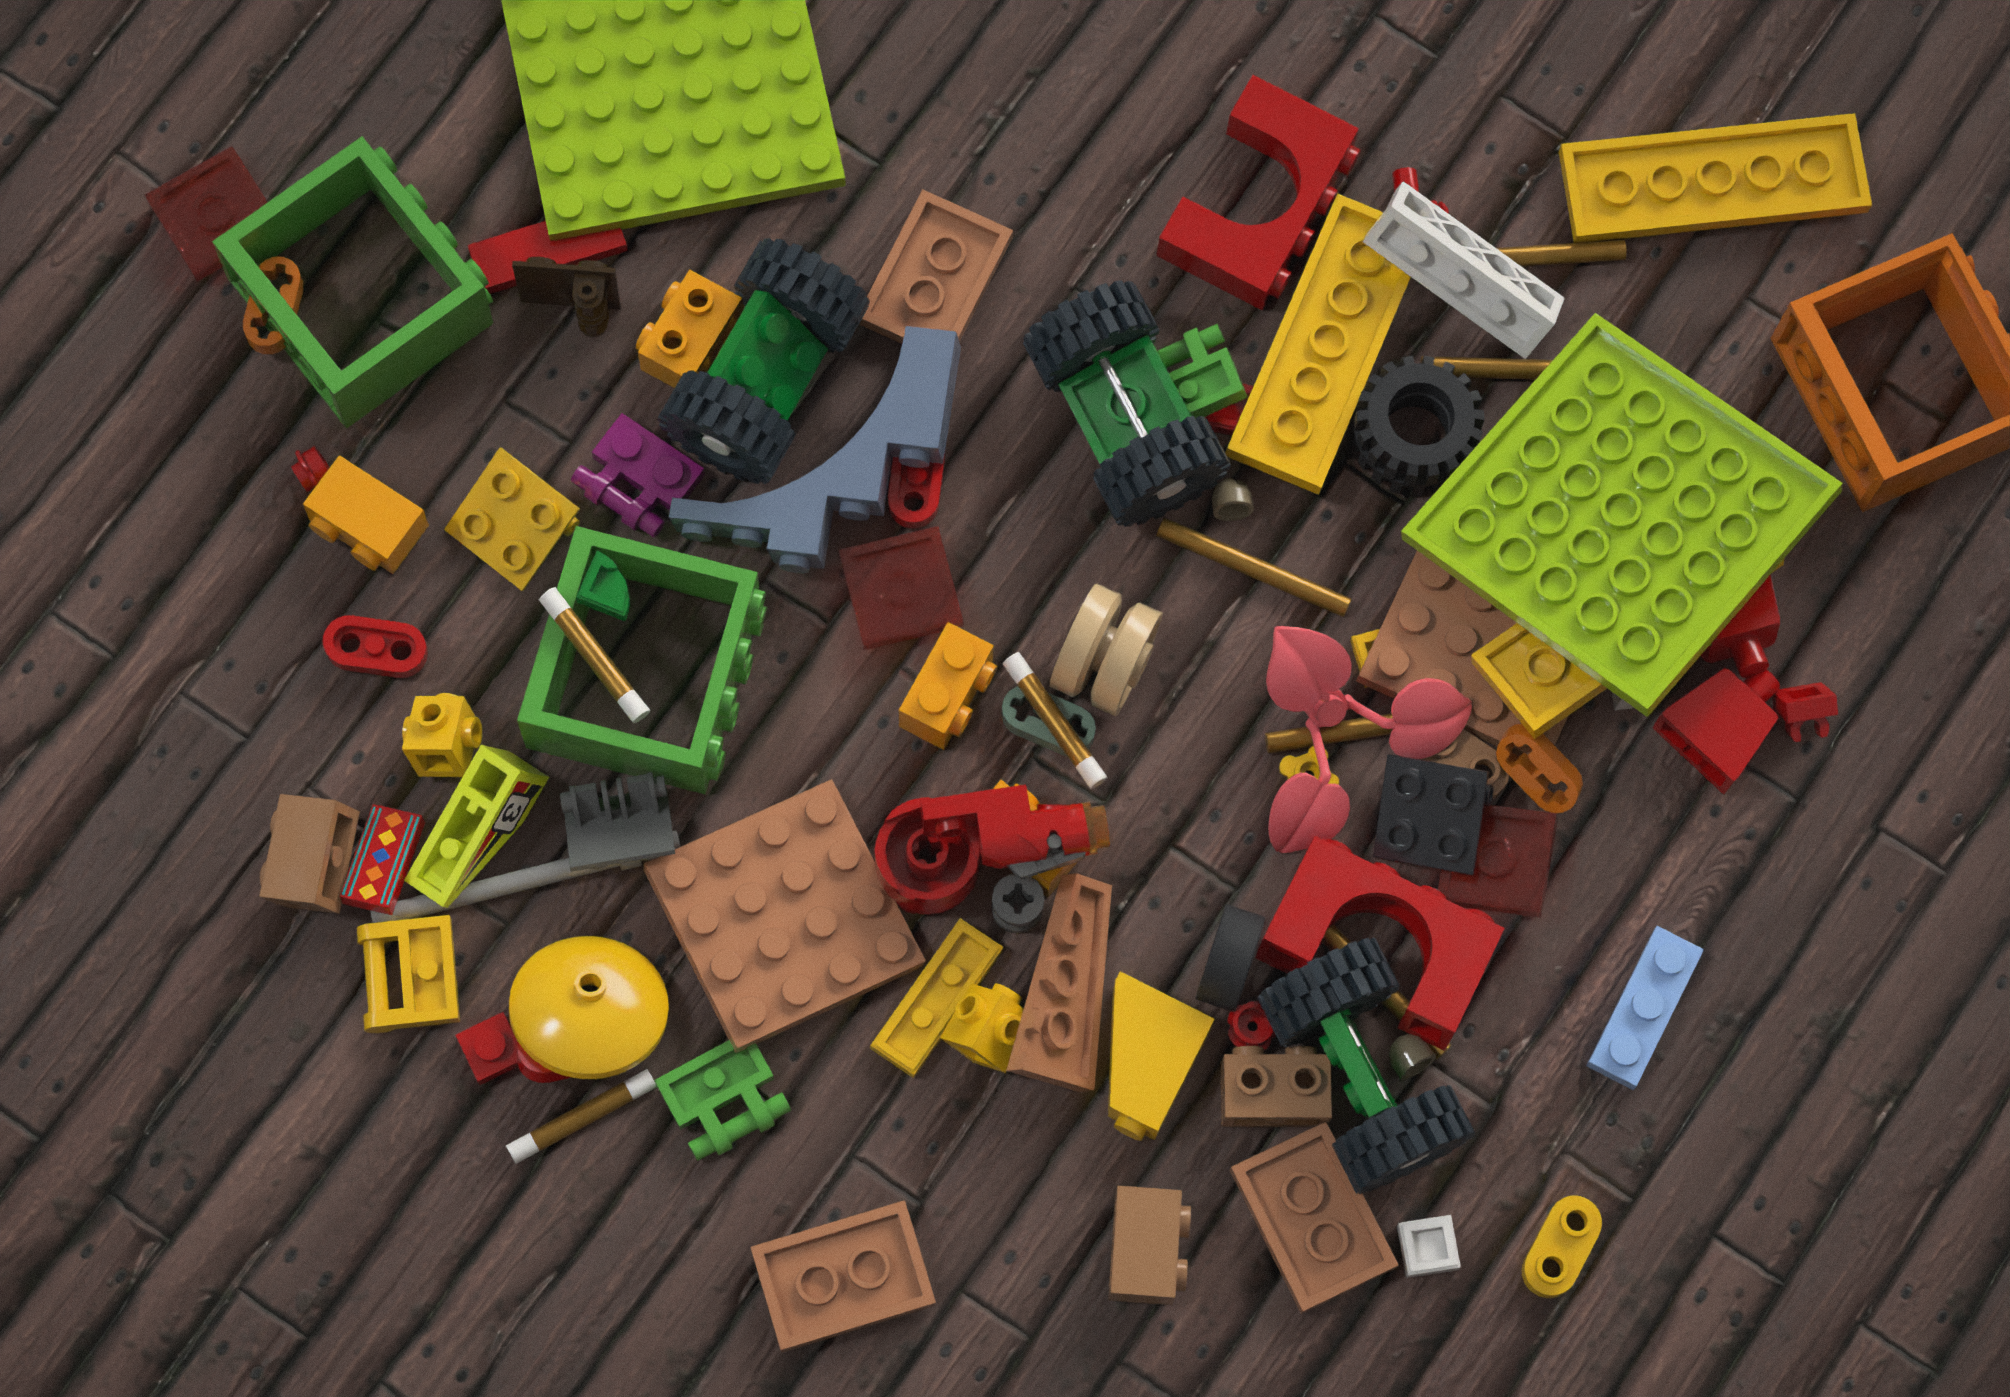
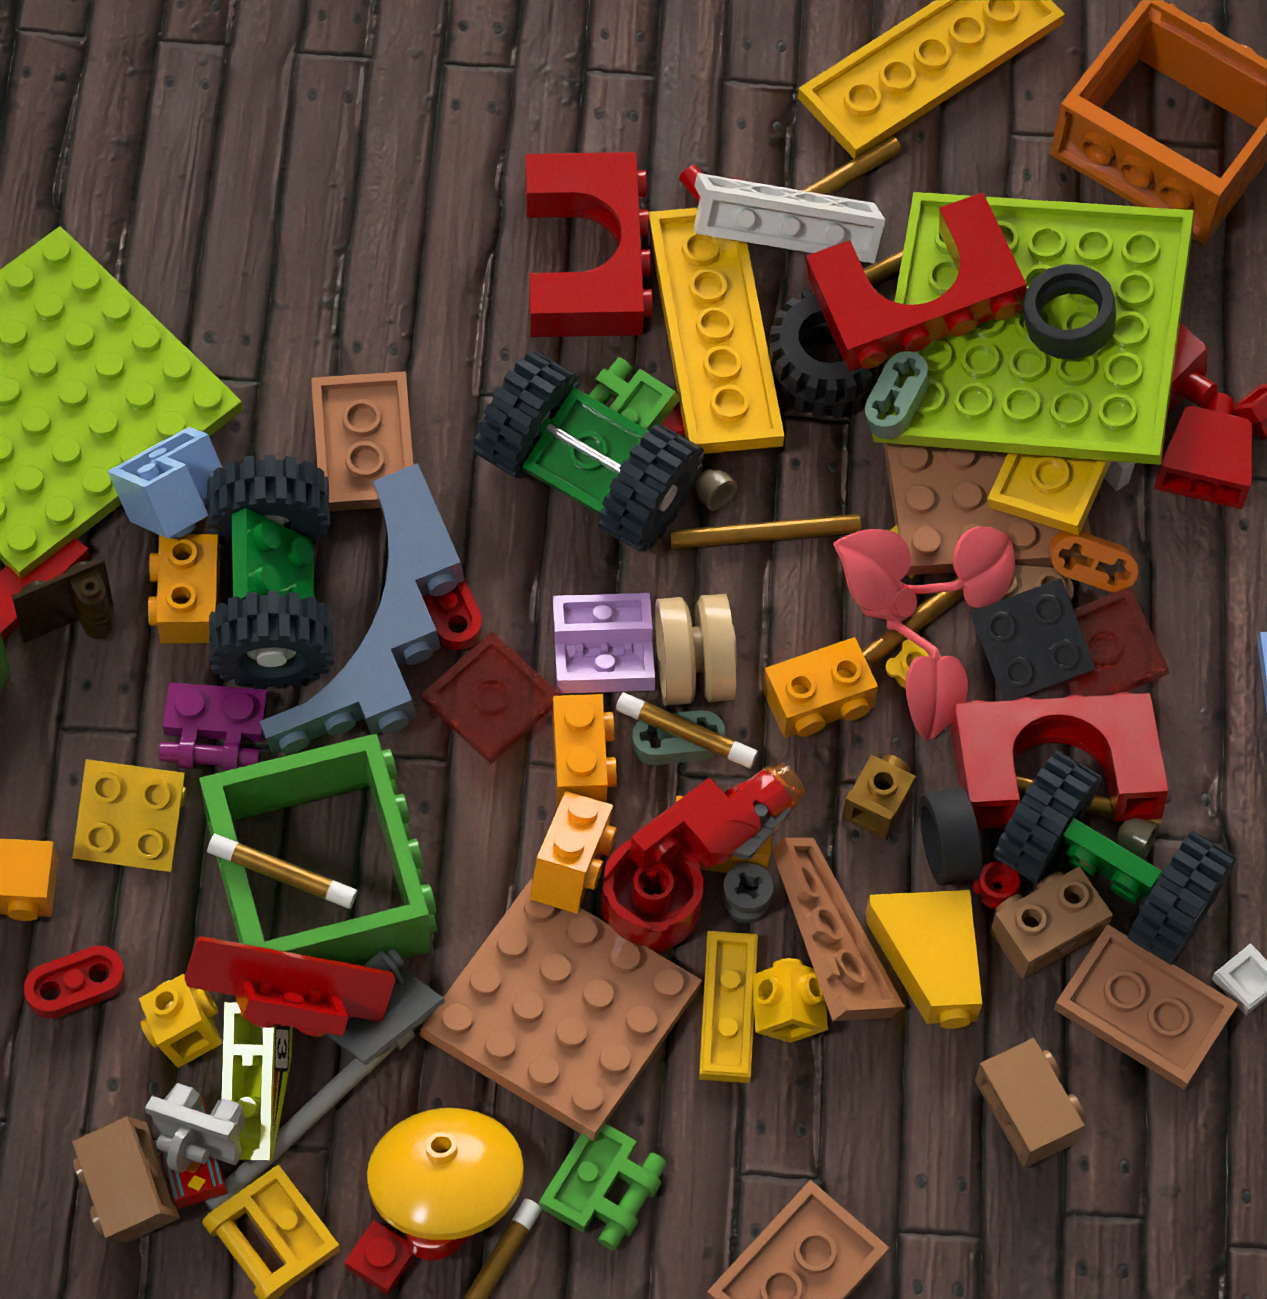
camera: 30 degrees left, 10 degrees down
green tile [576,551,630,622] -> none
none -> light blue brick [107,427,222,539]
none -> light grey hips [145,1083,246,1172]
none -> red bracket [184,936,396,1037]
none -> light orange brick [529,791,617,914]
none -> lavender slope [553,593,655,694]
none -> light orange brick [762,637,878,739]
none -> red arch [806,192,1027,372]
none -> pearl gold brick [842,754,916,840]
none -> sand green beam [865,351,930,439]
none -> black tyre [1023,264,1116,360]

